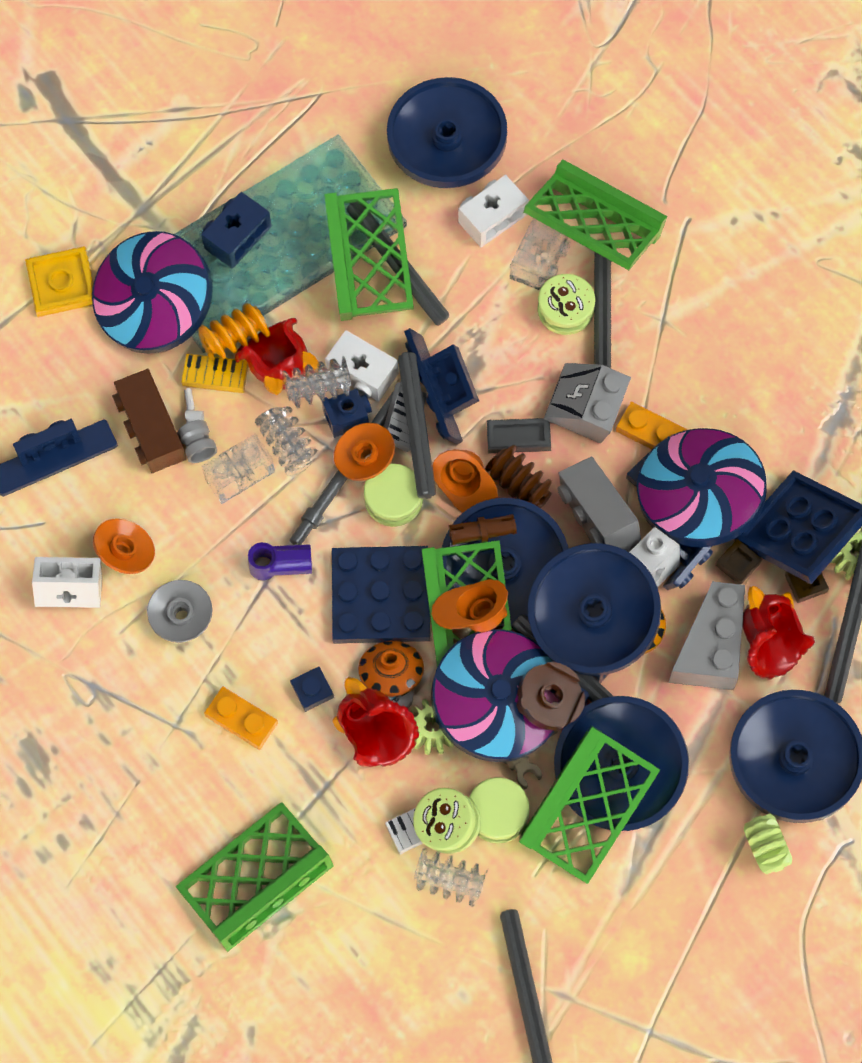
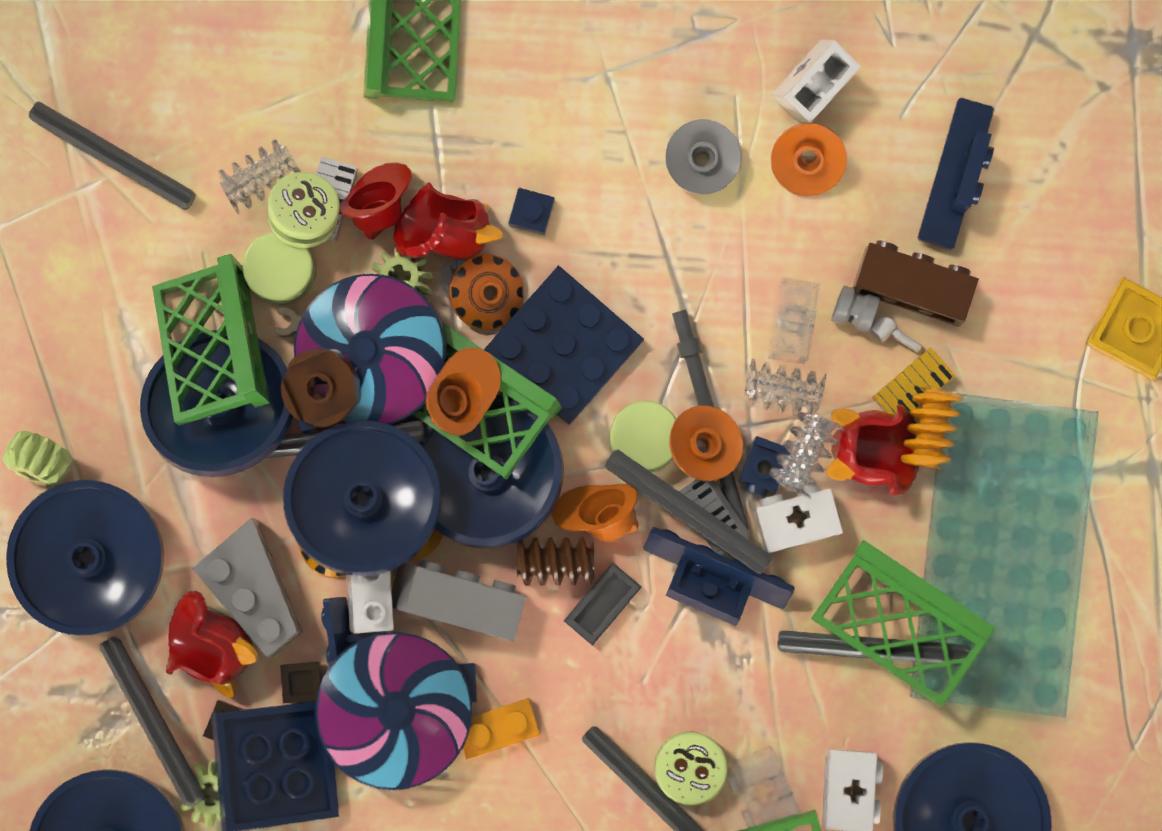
camera: 130 degrees right, 15 degrees up
dish [92,231,213,354] -> none
dark blue brick [201,192,272,269] -> none
light orange plate [204,686,278,750] -> none
dark purple piece [248,542,312,581] -> none
reddish brown pin [448,514,517,546] -> none
light grey slope [543,363,631,444] -> none
none -> red piece [339,162,412,240]

